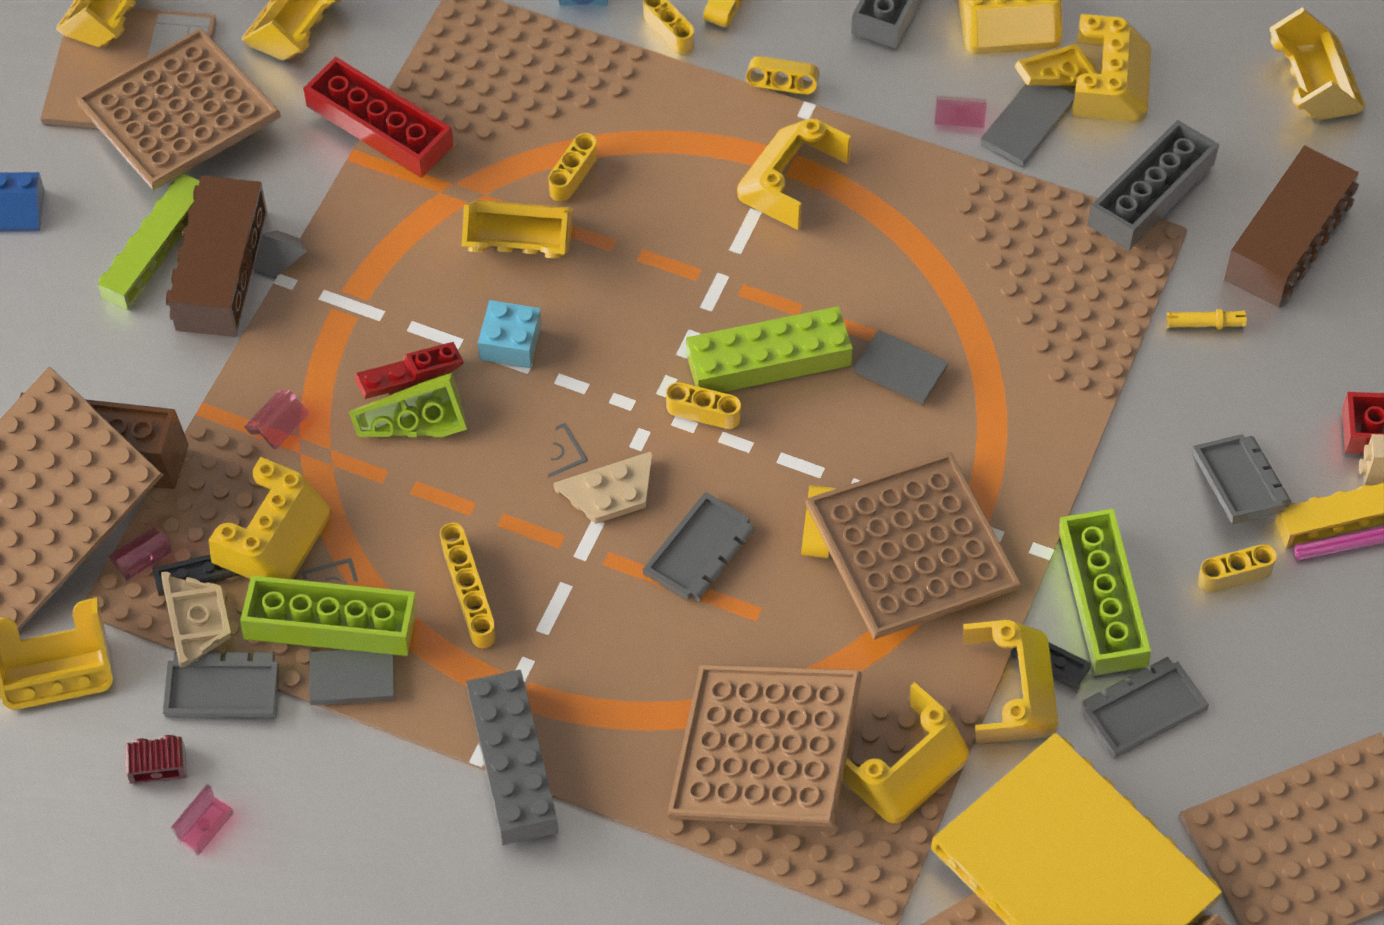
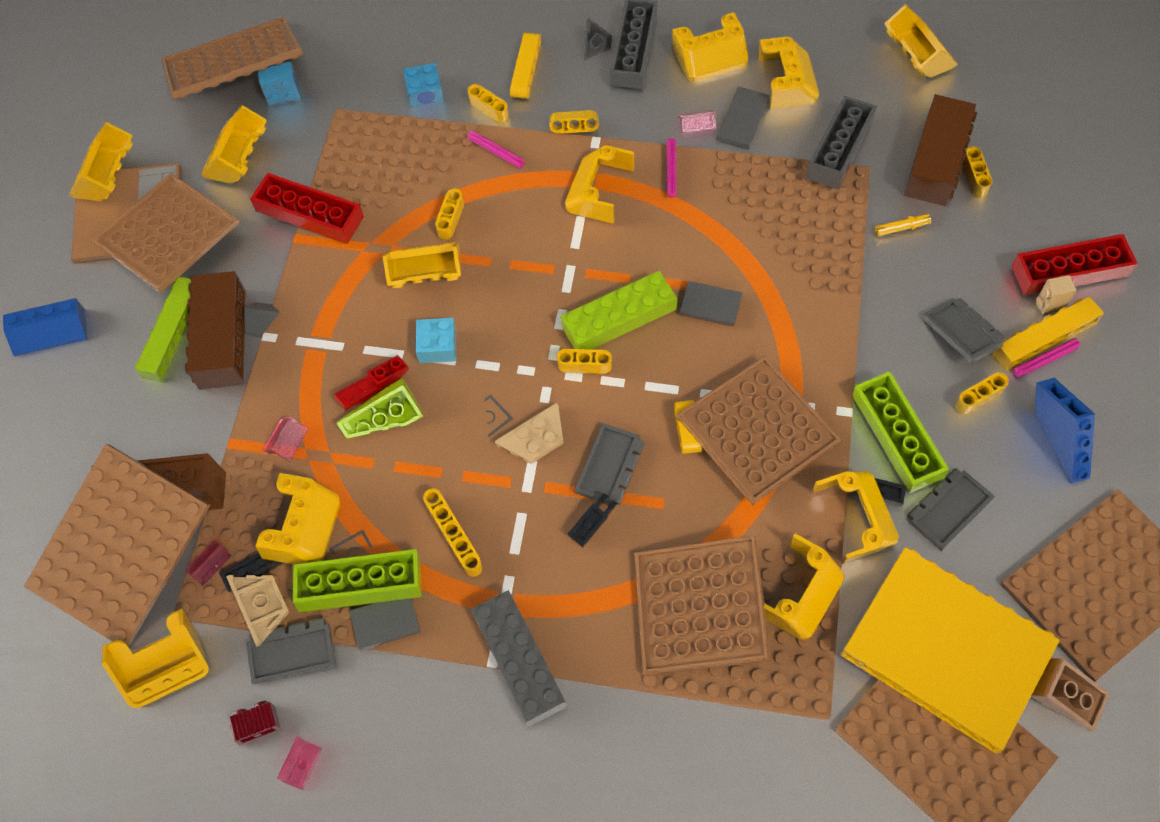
camera: 10 degrees left, 5 degrees up
yellow wing [1015,44,1098,86] -> none
none -> dark pink axle [468,130,525,169]
none -> black hinge [567,493,618,548]
none -> dark pink axle [667,138,677,198]
none -> yellow beam [962,146,992,198]
none -> blue slope [1035,377,1095,484]

